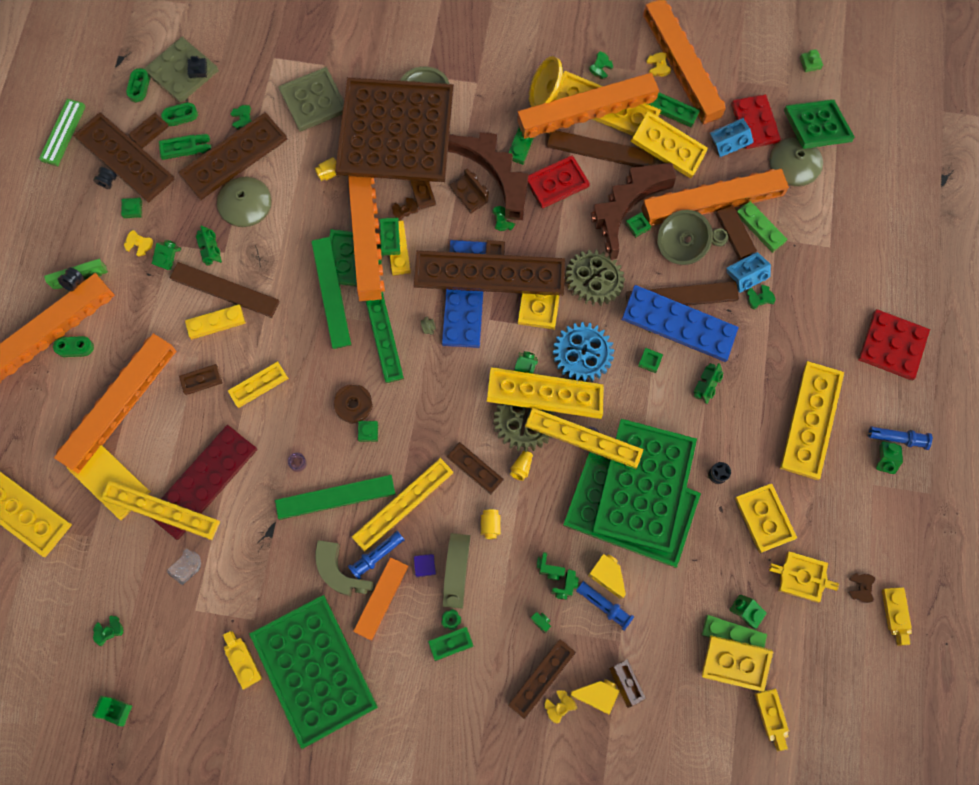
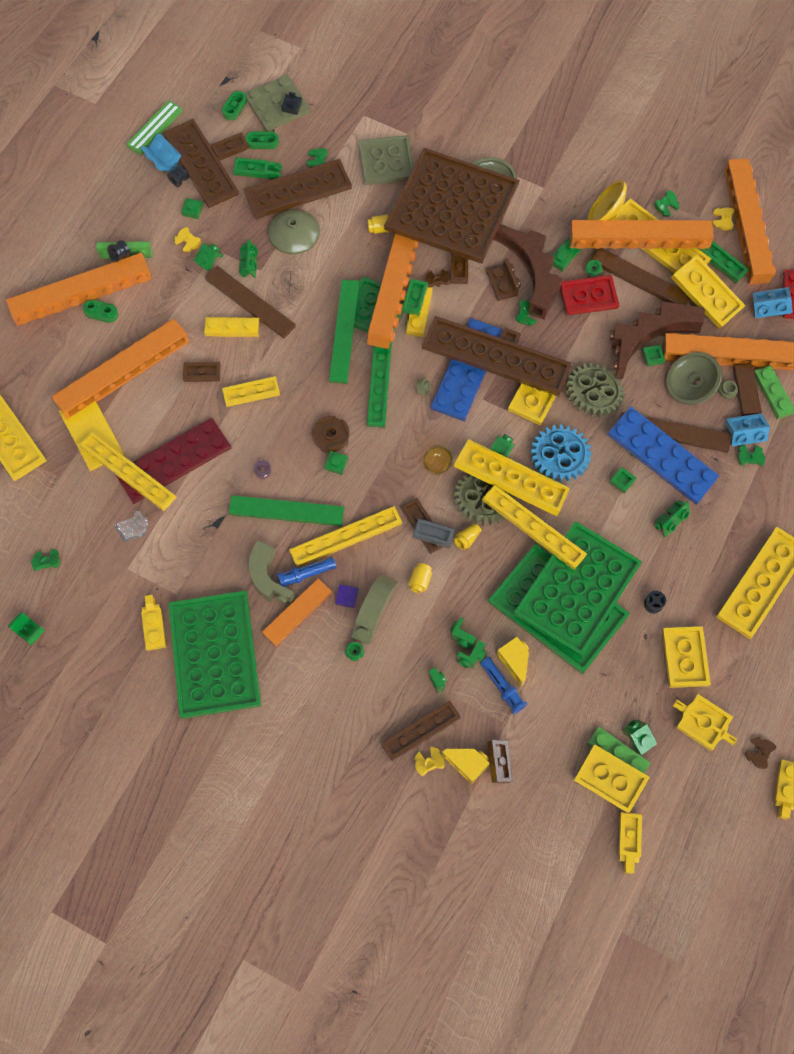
camera: 20 degrees right, 5 degrees down
green plate [428,627,474,661] -> none
none -> dark azure bracket [141,133,182,172]
none -> dark grey tile [412,518,455,548]
none -> clear yellow hair [423,445,453,475]
none -> green plate [585,260,603,277]

